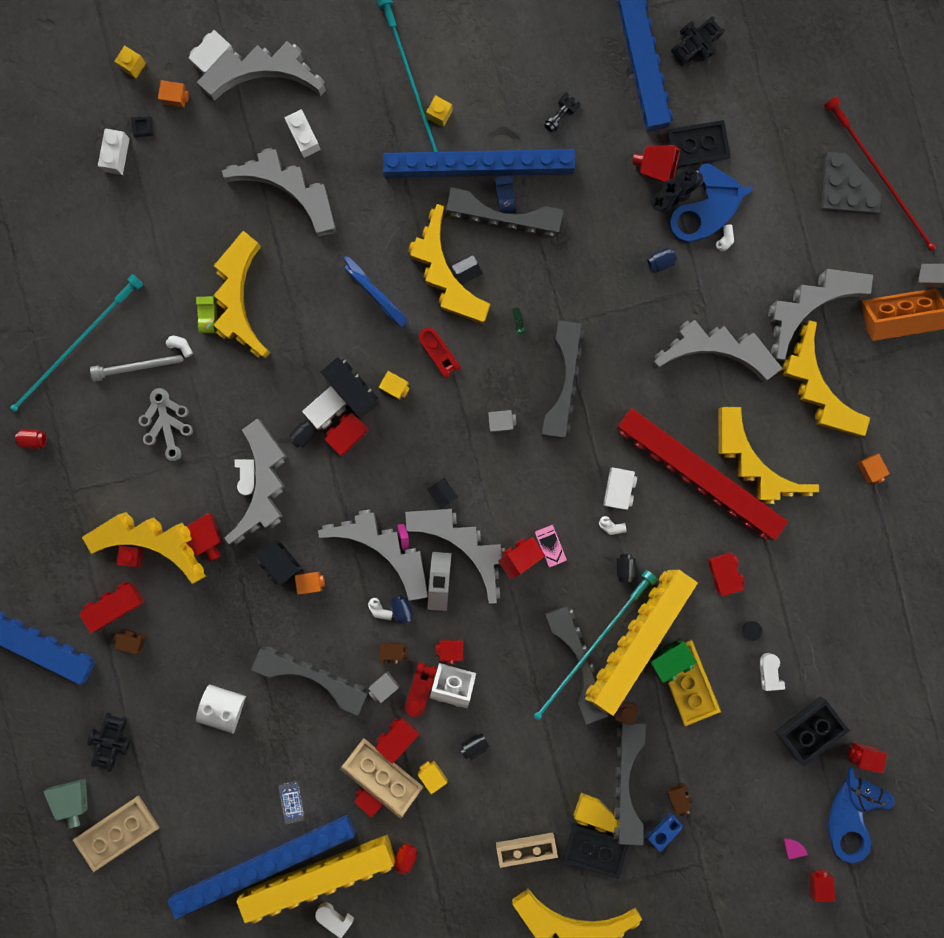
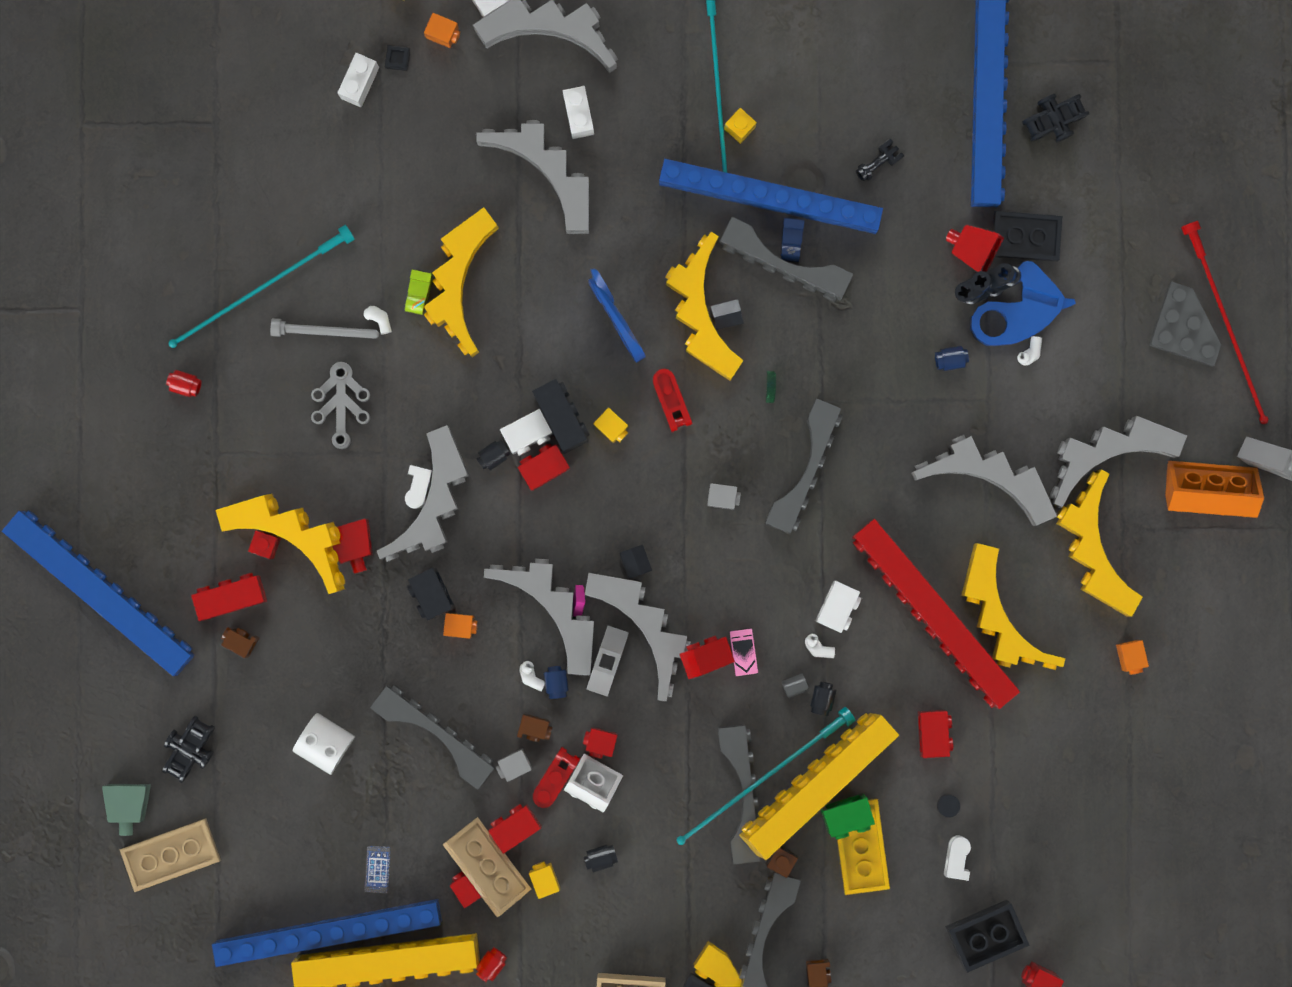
camera: 10 degrees right, 0 degrees up
none -> dark grey brick [781,673,809,698]

